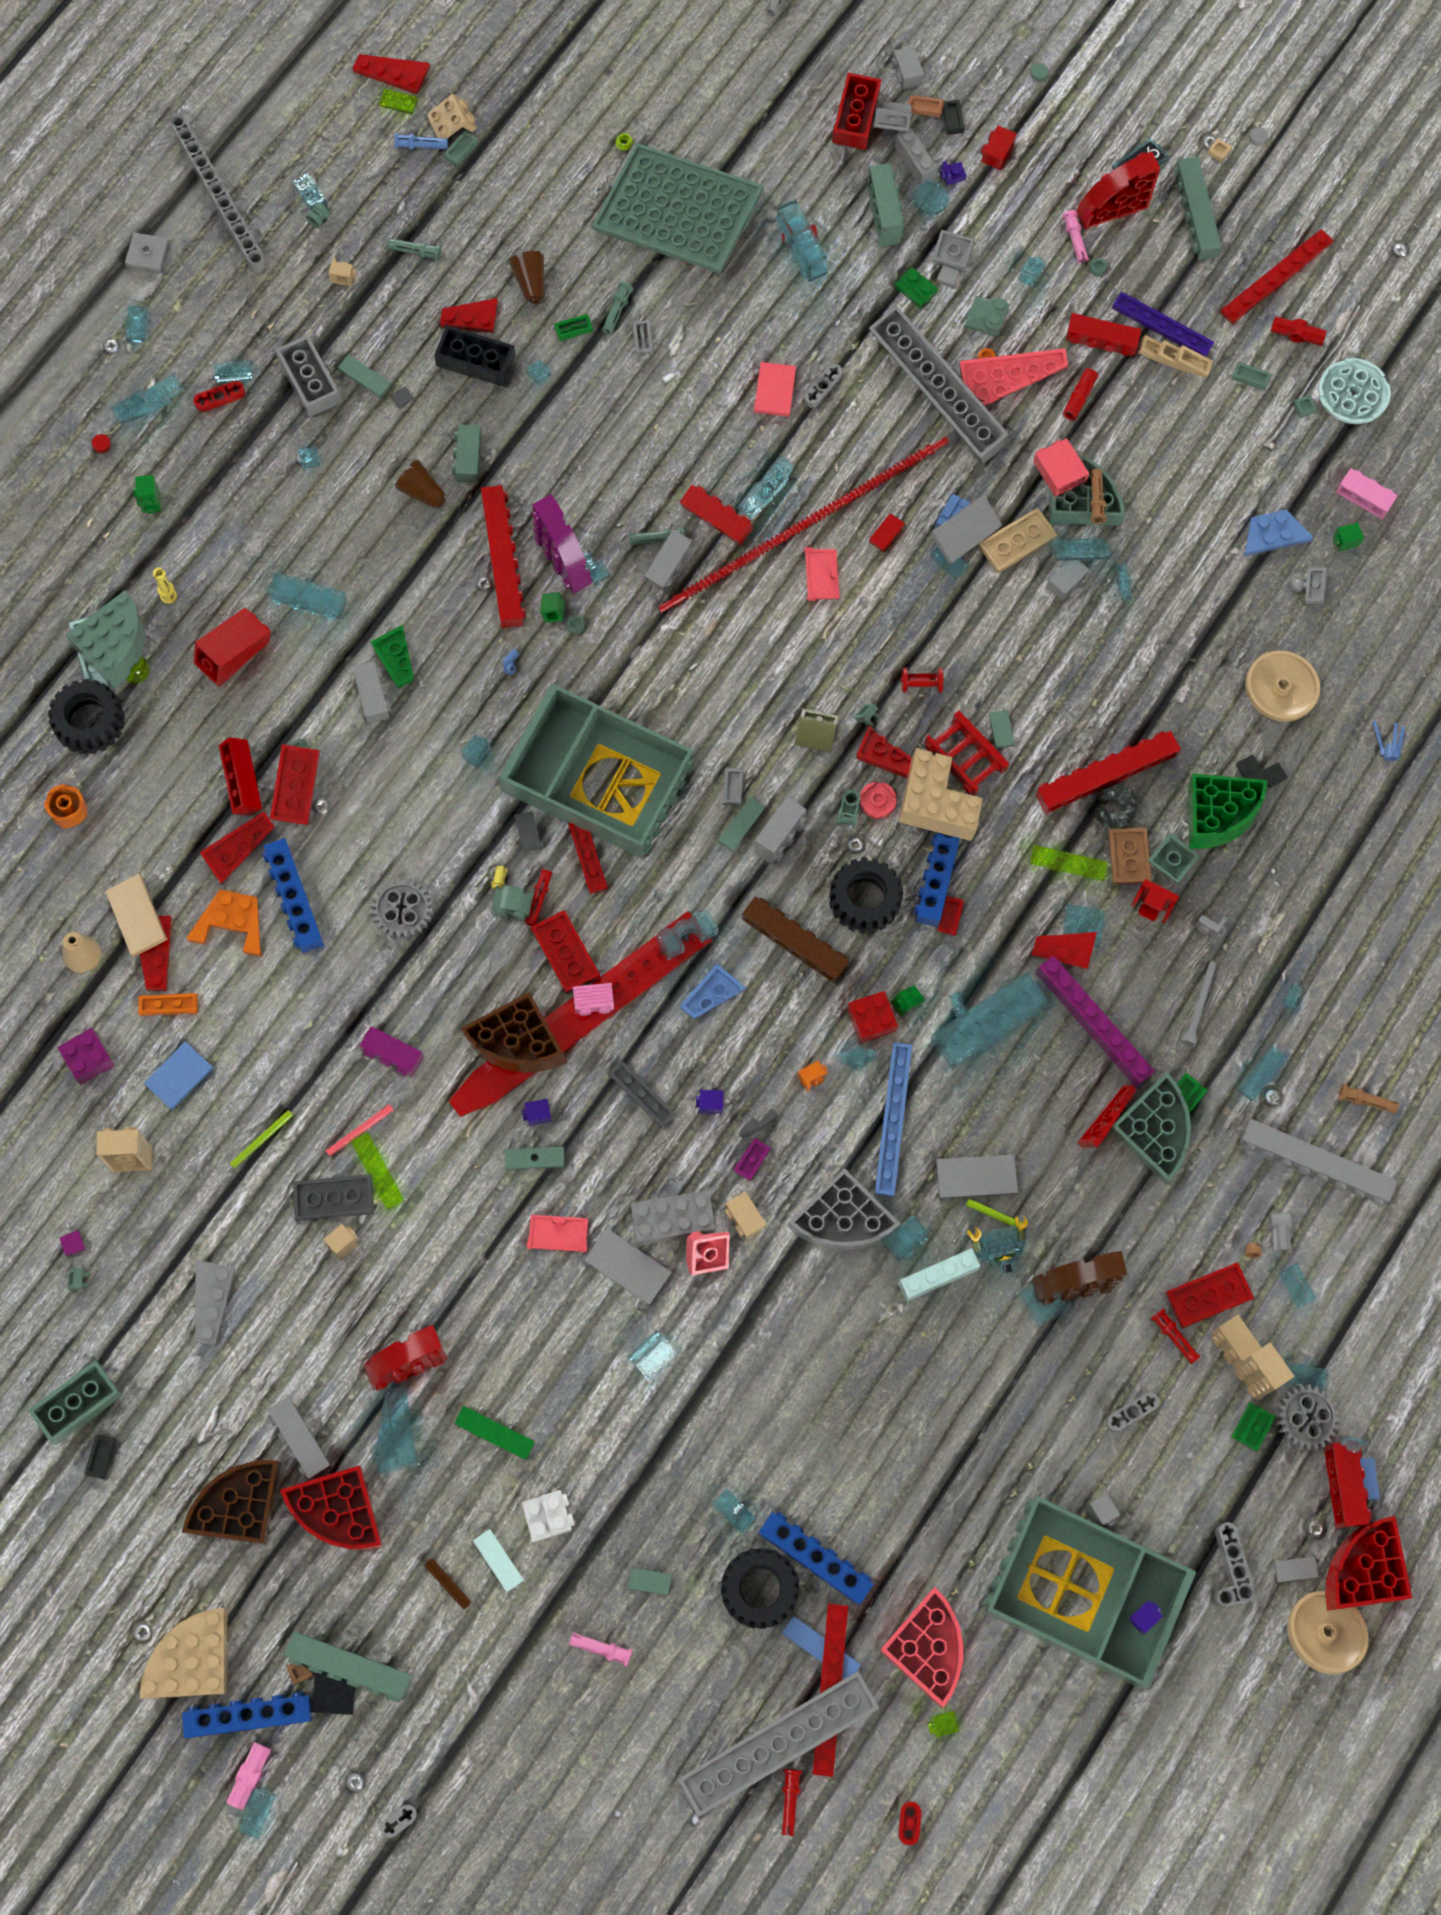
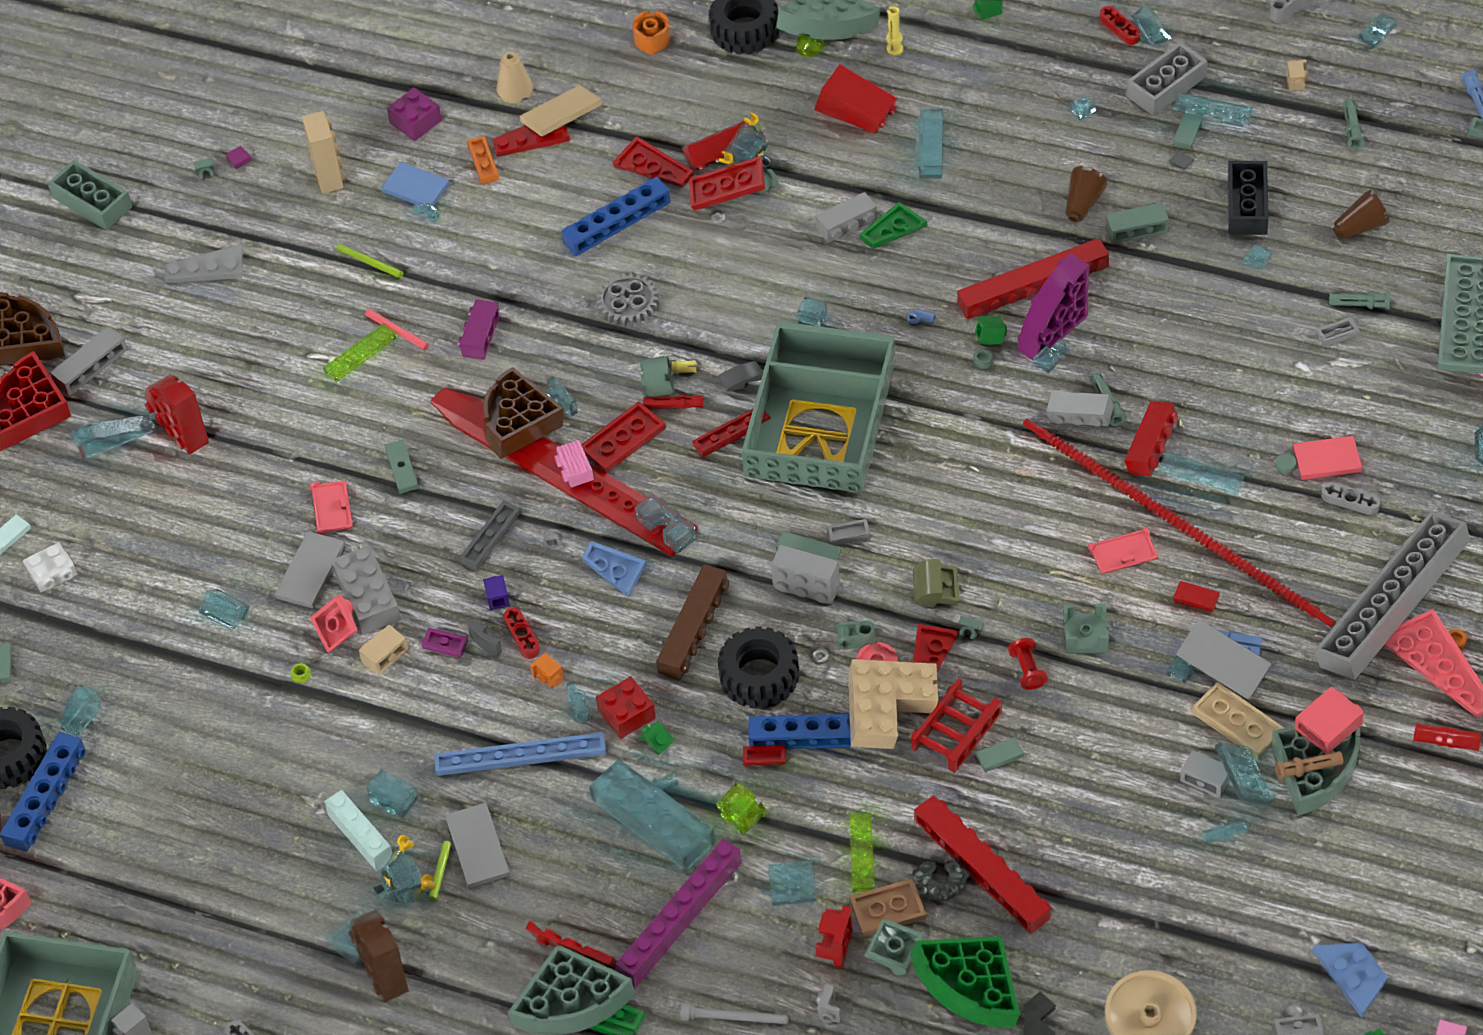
camera: 85 degrees right, 20 degrees down
pearl dark grey tile [84,1435,116,1480] -> none
orange wing [187,889,261,957] -> none
dark grey tile [293,1174,374,1222] -> none
sand green wheel [306,203,330,229] -> none
tan brick [323,1224,359,1261] -> none
red wing [440,298,498,333] -> none
green tile [454,1406,535,1460] -> none
dark purple brick [522,1099,552,1126] -> none
green tile [554,314,593,342] -> none
light grey brick [788,1168,901,1251] -> none
red wing [1031,932,1097,969] -> none
none -> lime plate [290,663,311,683]
none -> clear light blue arm [412,203,439,222]
none -> red beam [503,607,540,659]
none -> clear light blue plate [547,377,578,417]
none -> clear neon green brick [716,783,767,835]
none -> clear light blue torso [719,112,771,168]
none -> sand green panel [1063,603,1109,654]
none -> clear light blue plate [1173,92,1252,125]
none -> sand green tile [1275,453,1296,474]

